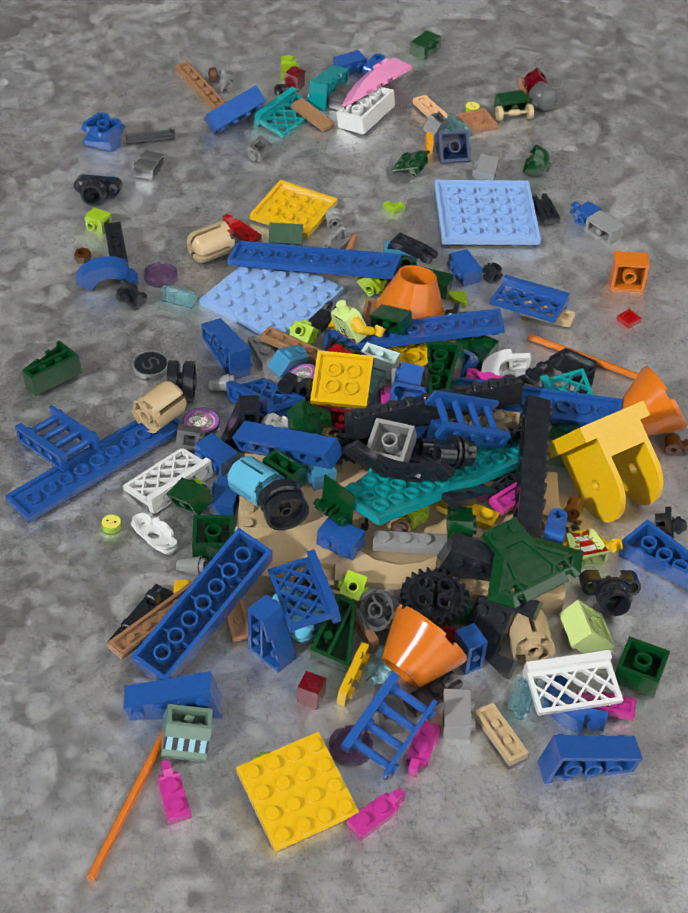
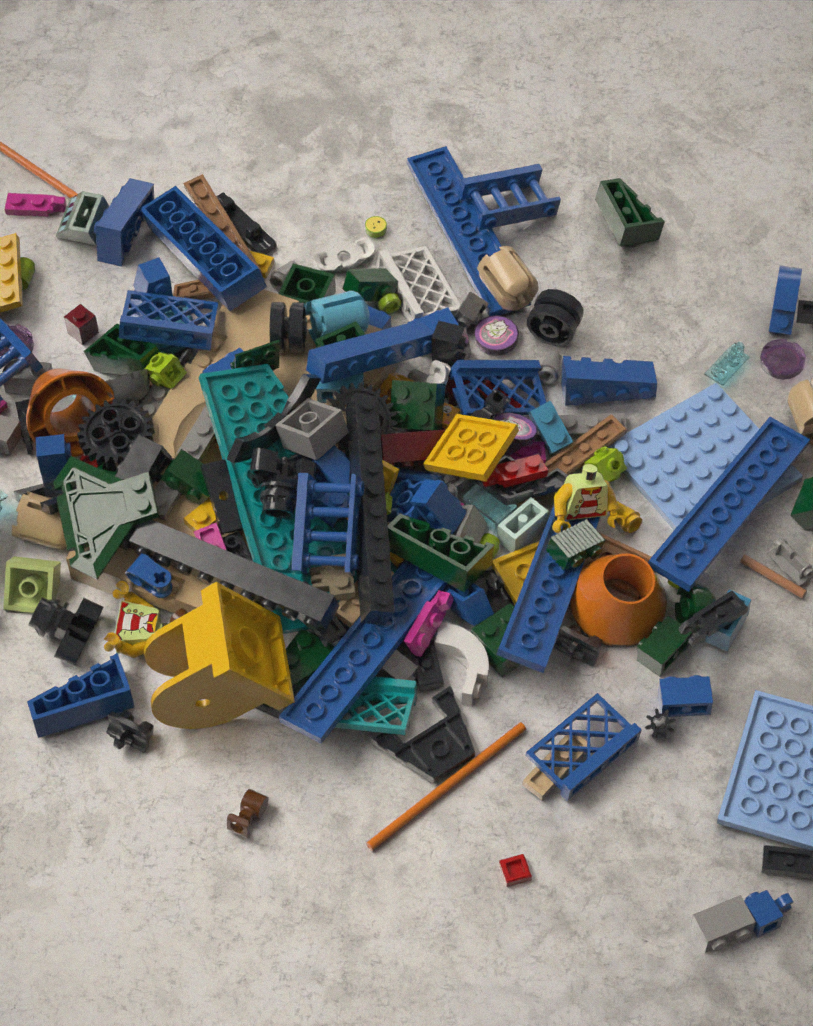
camera: 115 degrees right, 10 degrees up
black hips [116,279,147,310] -> none
tile [132,351,168,380] -> none
black hinge [308,300,336,337] -> none
yellow plate [336,642,371,707] -> none
lime tile [448,291,467,307] -> none
orange brick [609,251,650,292] -> none
orange cone [621,366,687,436] -> none

